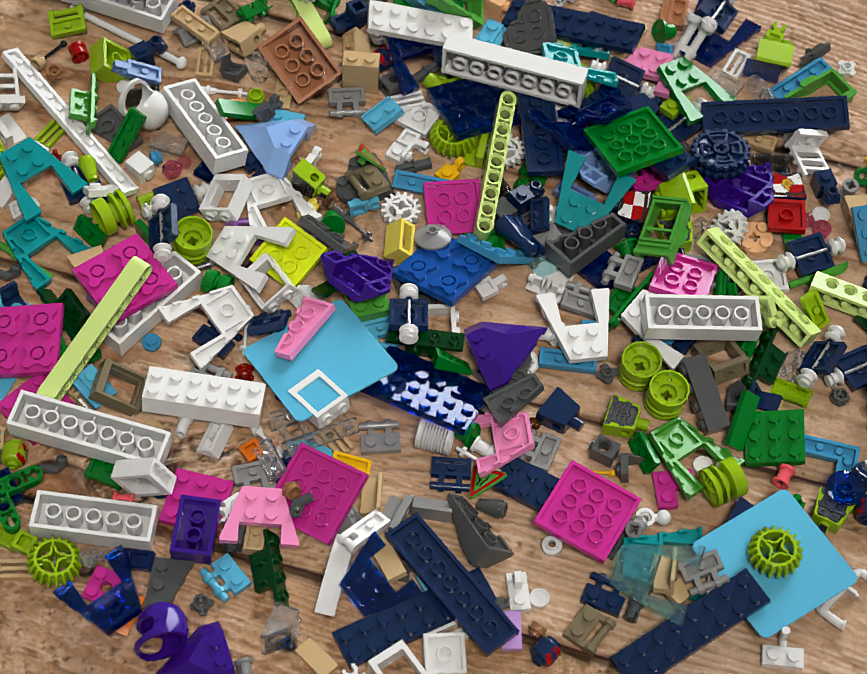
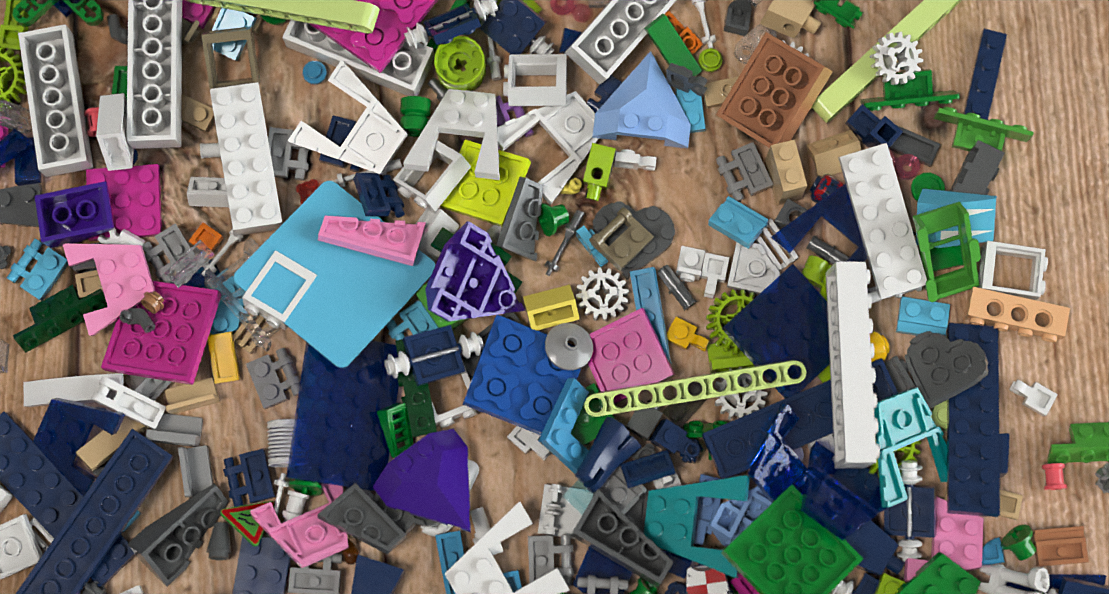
camera: 75 degrees right, 20 degrees up
bright green piece [355,143,387,171] -> none

